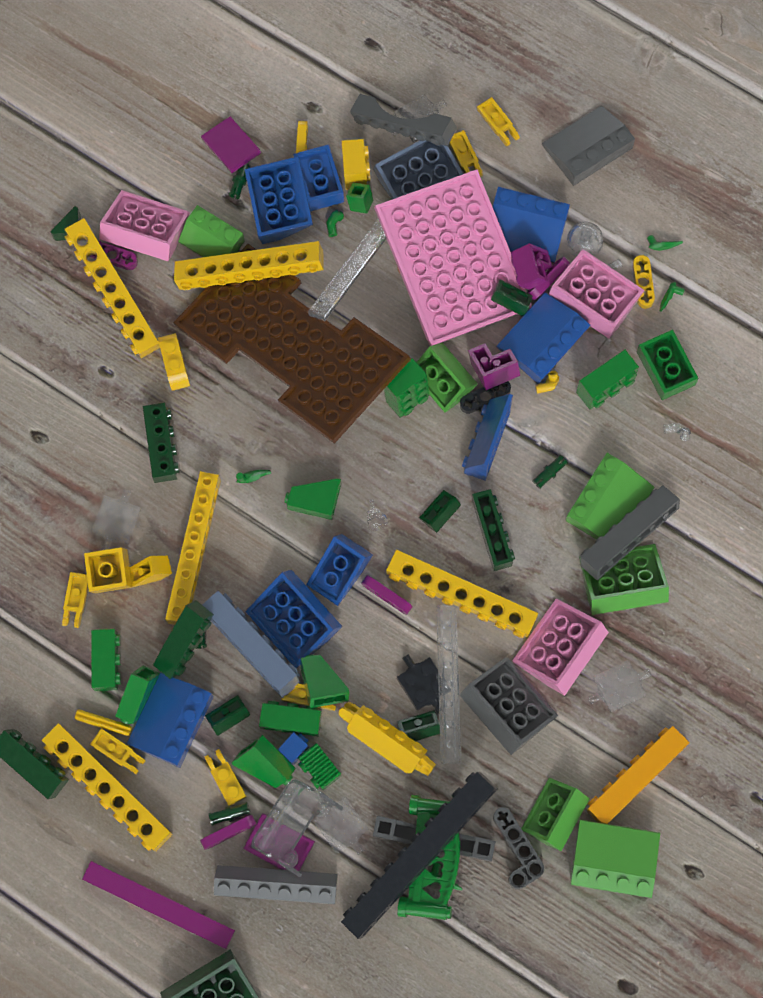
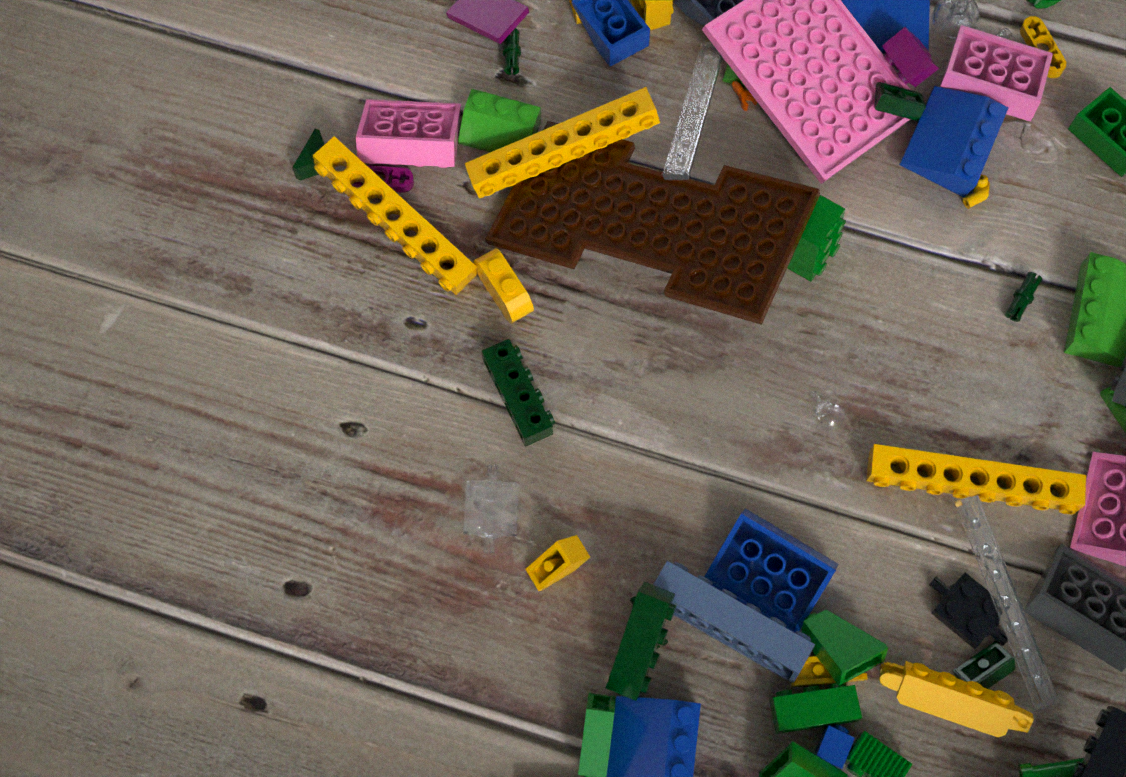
camera: 20 degrees left, 5 degrees down
yellow hinge [62,572,88,628] -> none
yellow brick [84,547,132,593] -> none
green brick [91,629,121,691] -> none
yellow brick [165,471,221,625] -> none
dark green slope [205,695,250,736] -> none
green bar [236,470,271,483] -> none
blue slope [245,157,313,245] -> none
green slope [284,479,342,520] -> none
blue slope [306,534,373,606] -> none
green arm [326,210,344,237] -> none
green brick [346,182,374,214] -> none
magenta beam [361,575,412,615] -> none
bright green slope [416,343,478,412] -> none
dark green slope [419,490,461,533] -> none
black beam [460,381,511,414] -> none
blue slope [462,394,513,481] -> none
magenta brick [468,343,520,390] -> none
dark green brick [472,489,515,572] -> none
magenta beam [527,256,570,300] -> none
green brick [576,349,639,410] -> none
green bar [659,282,685,312] -> none

